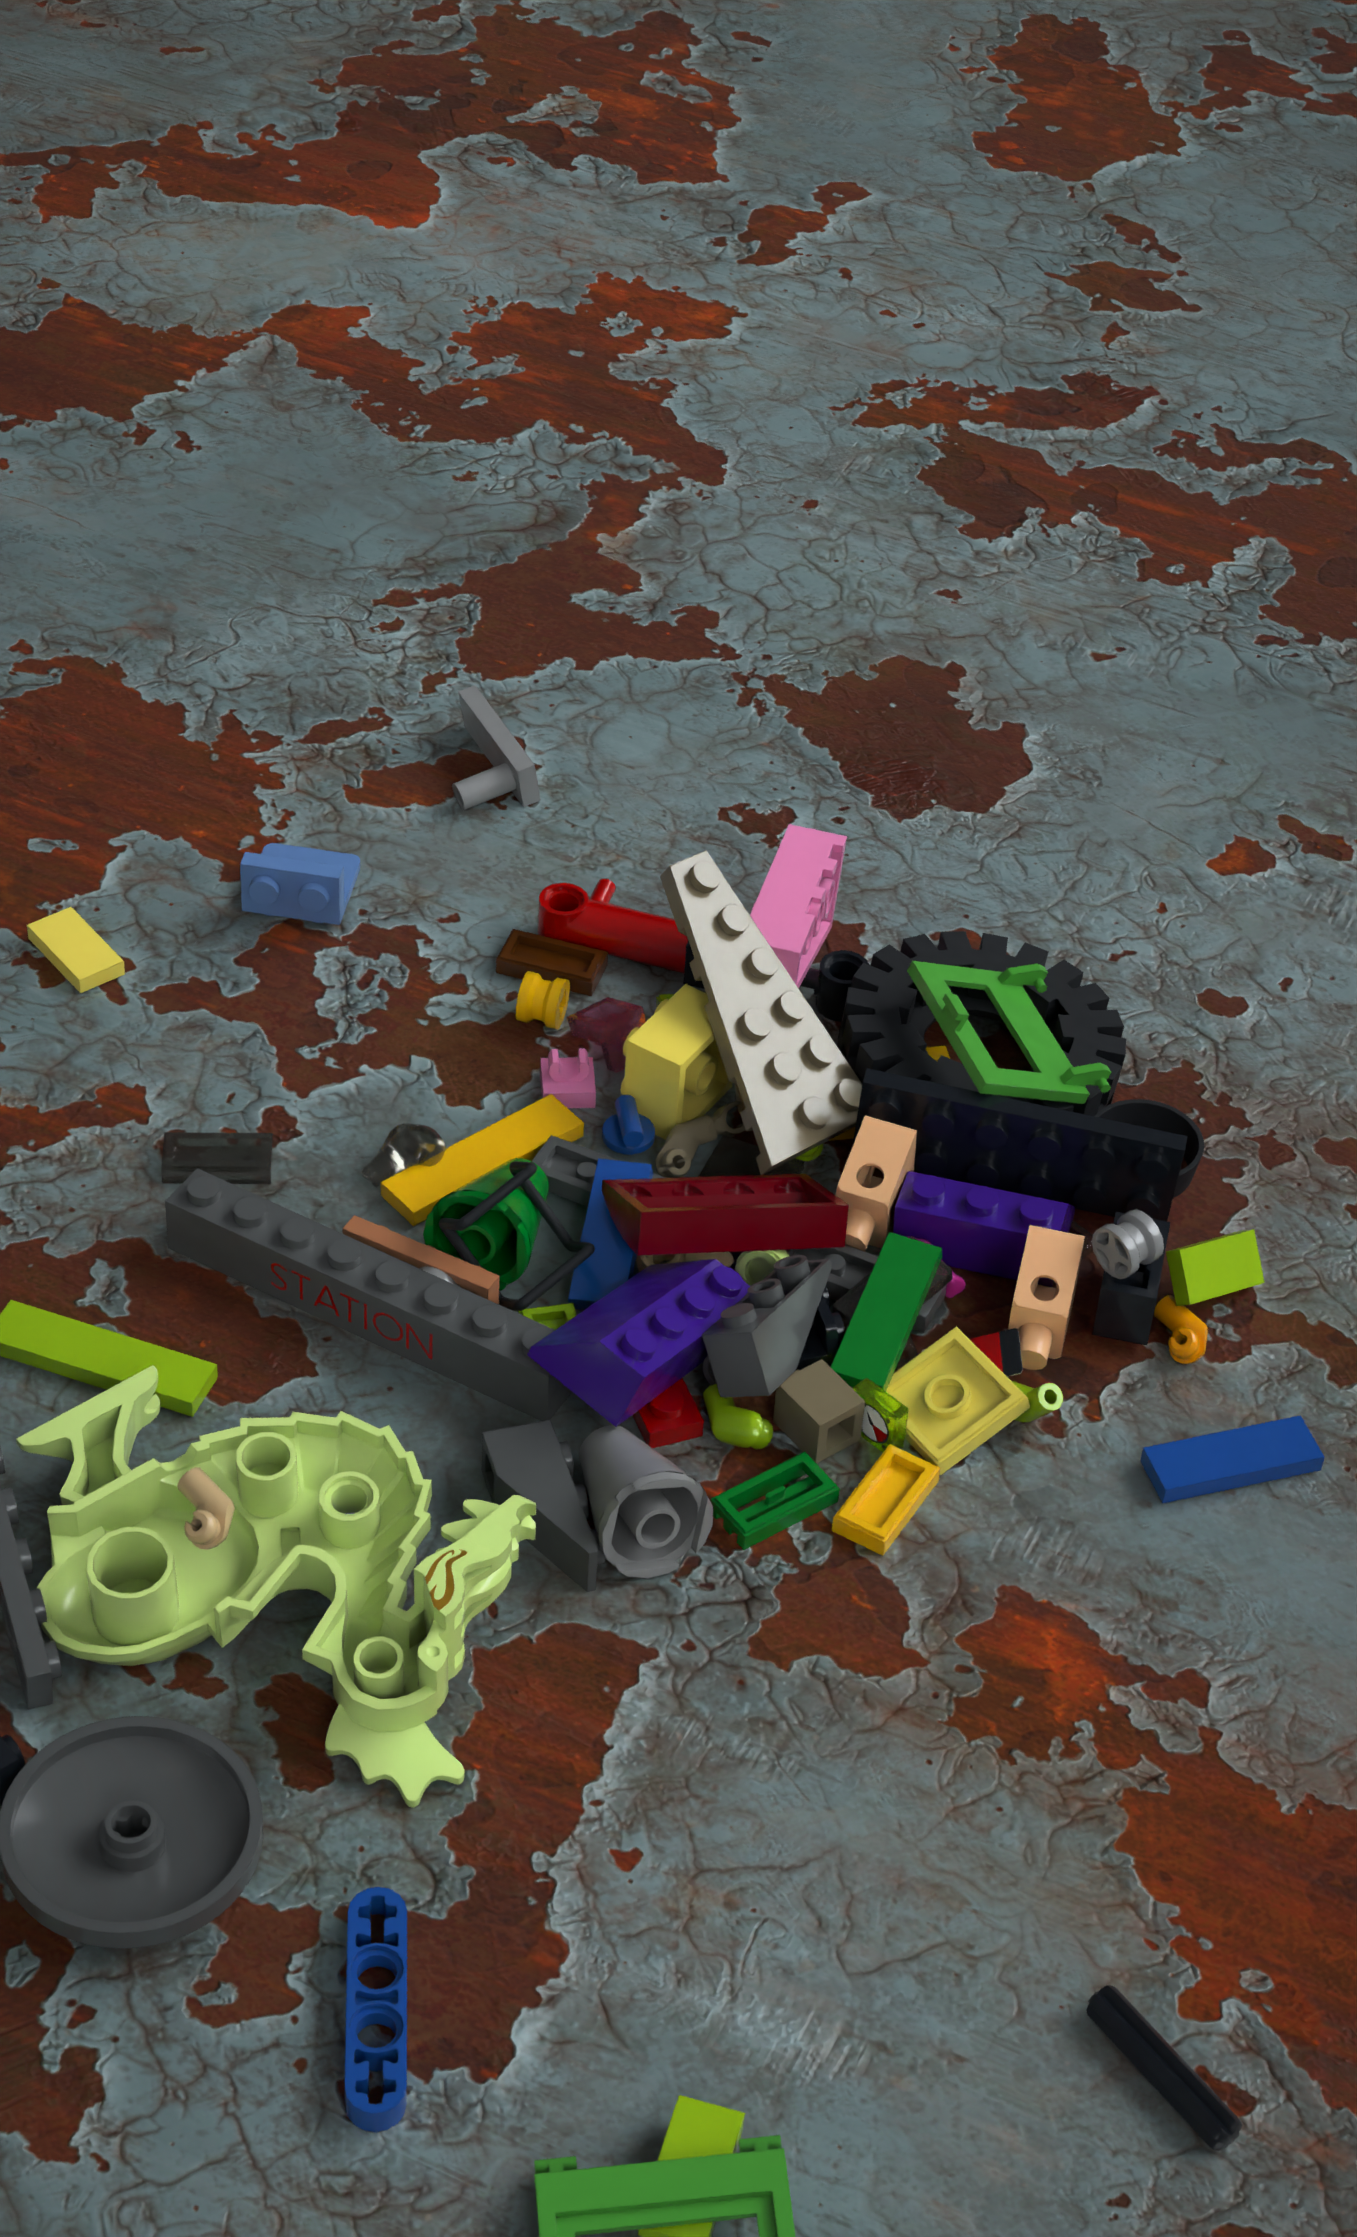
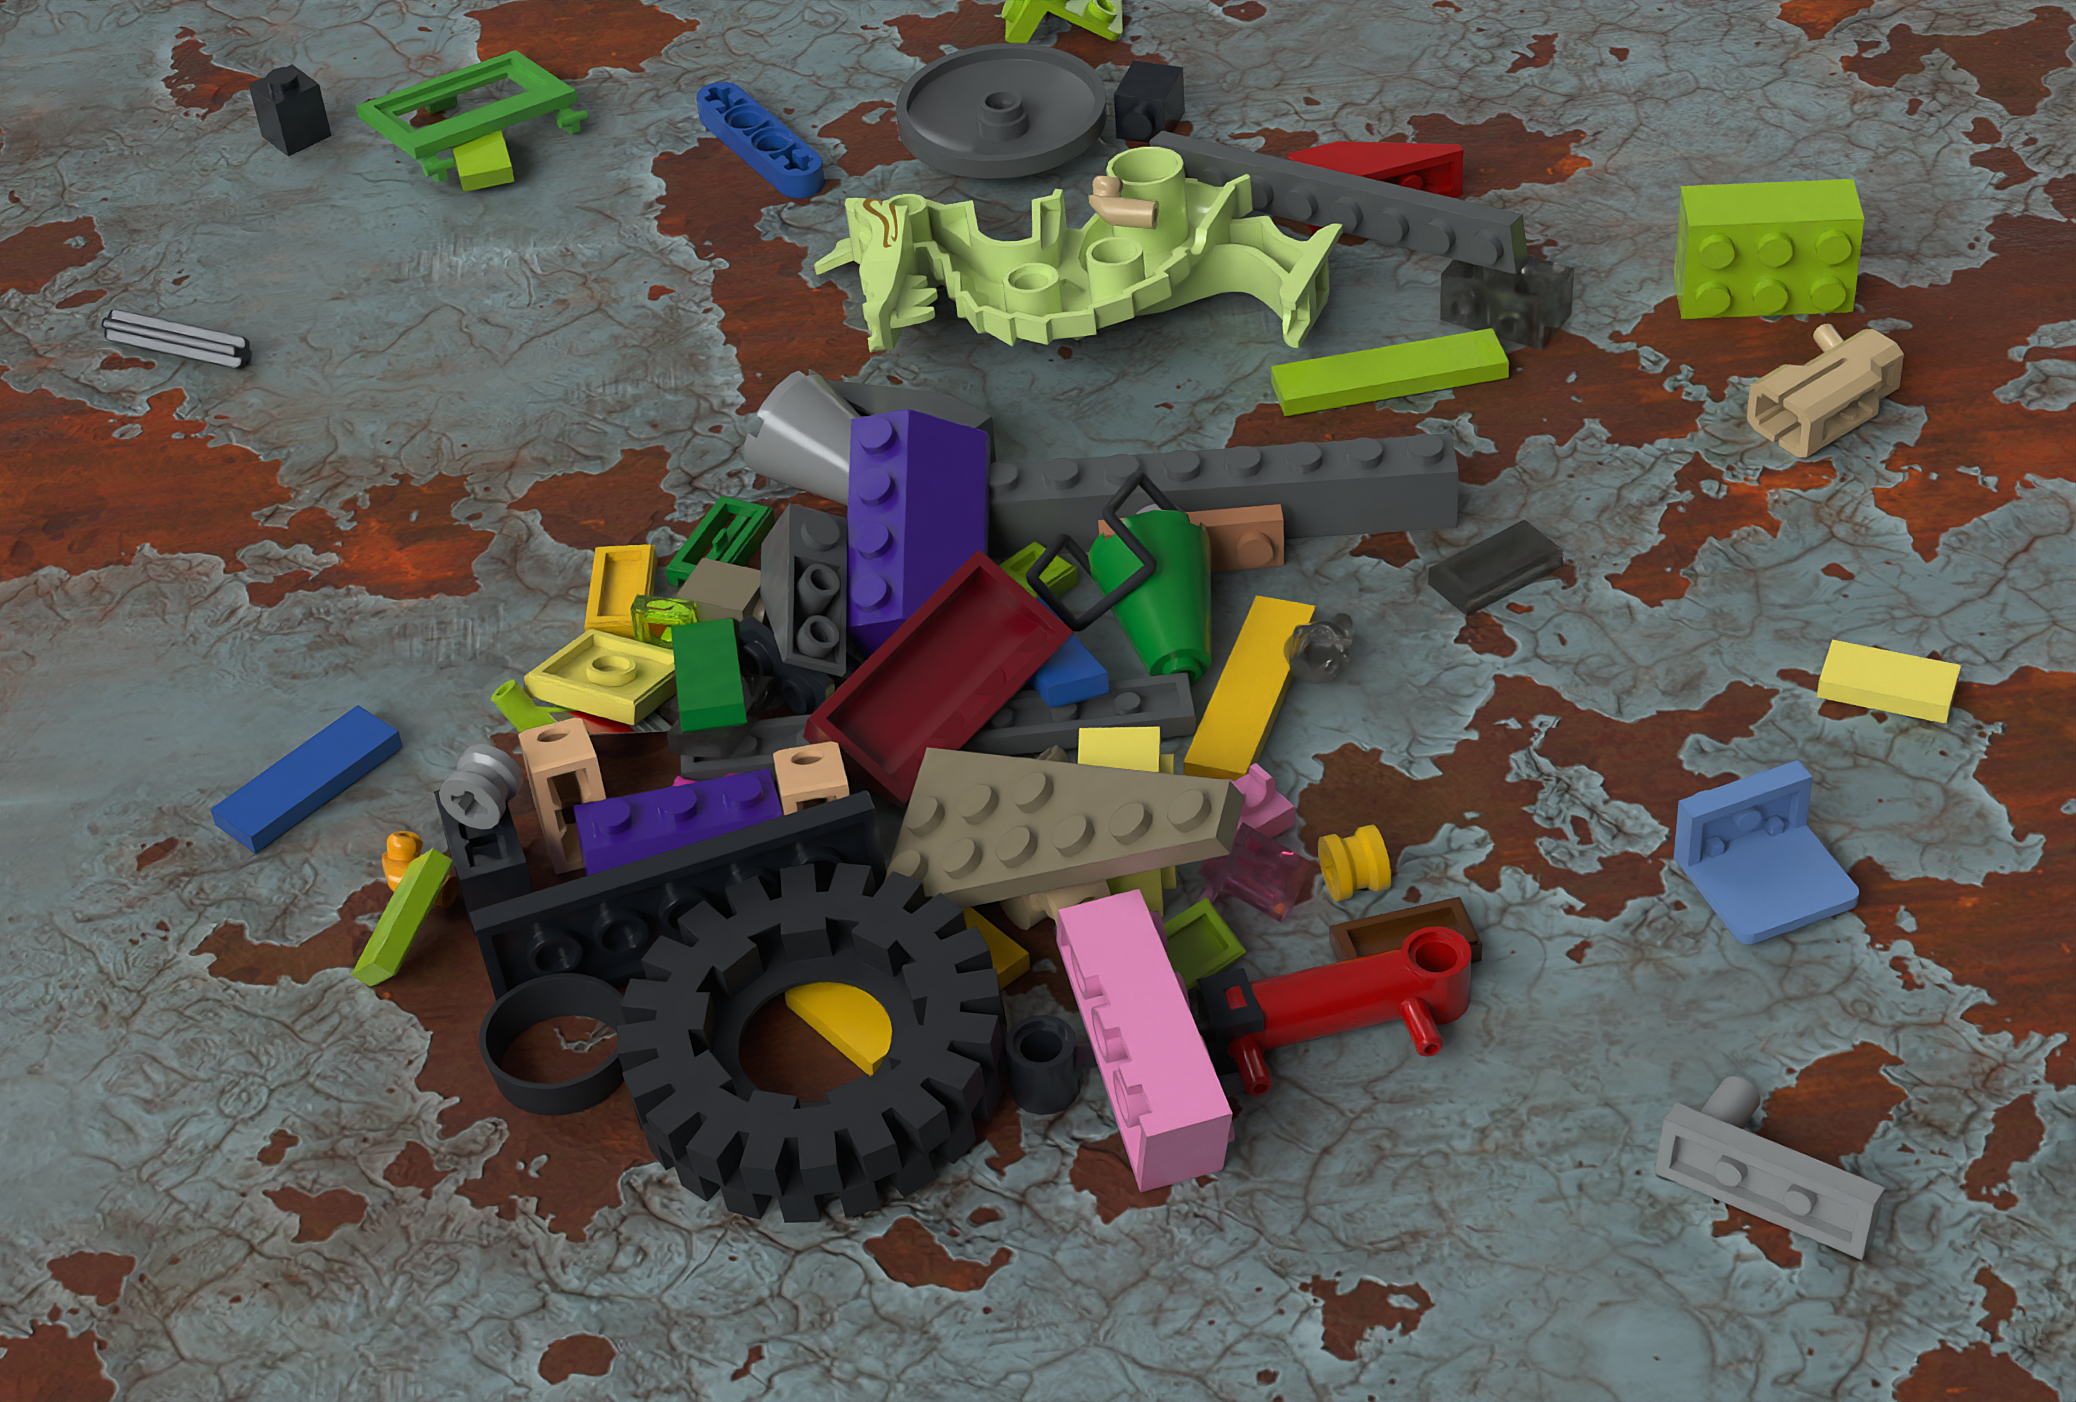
camera: 155 degrees right, 0 degrees up
bright green piece [907,961,1112,1104] -> none

